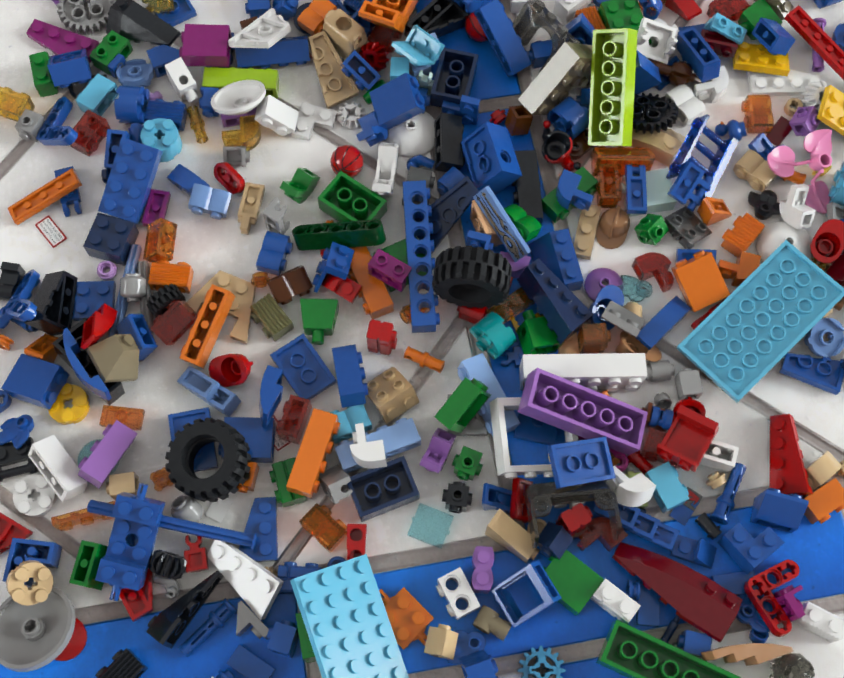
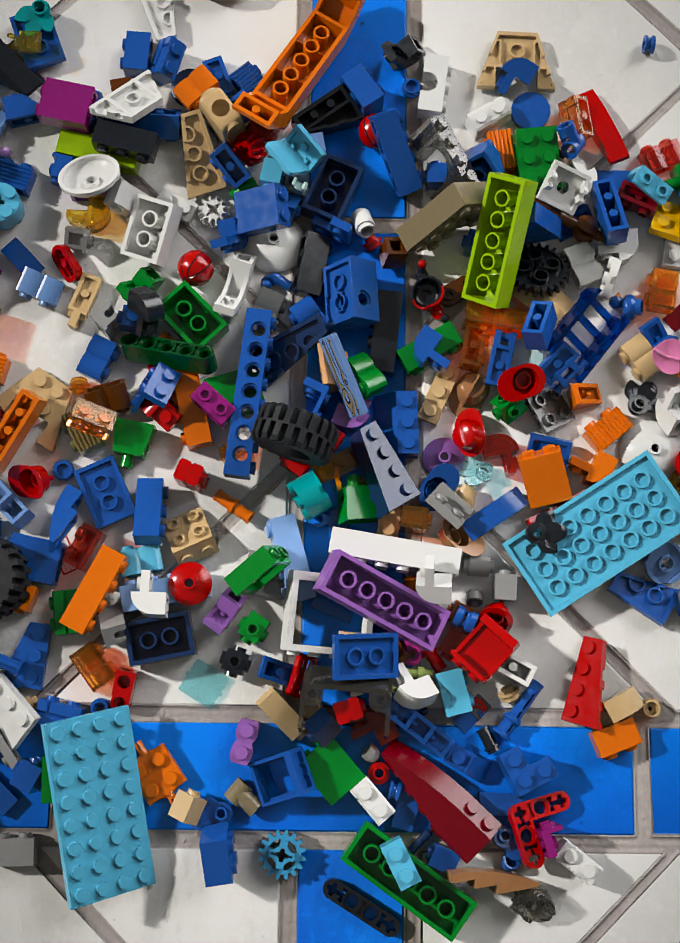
camera: 10 degrees right, 10 degrees up
white torso [164,57,199,105] -> none
clear yellow pin [187,105,208,144] -> none
white brick [435,567,480,620] -> none
blue brick [547,96,589,141] -> none
blue slope [750,488,809,533] -> none
none -> blue tile [53,460,75,482]
none -> clear orange brick [66,397,118,440]
none -> black brick [91,119,161,164]
none -> blue brick [116,304,137,333]
none -> white slope [120,193,184,268]
none -> black brick [127,285,165,338]
none -> red dish [168,562,212,606]
none -> white brick [350,208,376,238]
none -> light grey hinge [361,743,380,763]
none -> red plate [368,762,390,784]
none -> medium azure brick [379,835,422,891]
none -> white brick [416,555,452,605]
none -> red piece [452,408,486,457]
none -> red piece [497,363,546,402]
none -> blue brick [521,301,557,351]
none -> black plate [525,510,568,554]
none -> white plate [597,256,622,299]

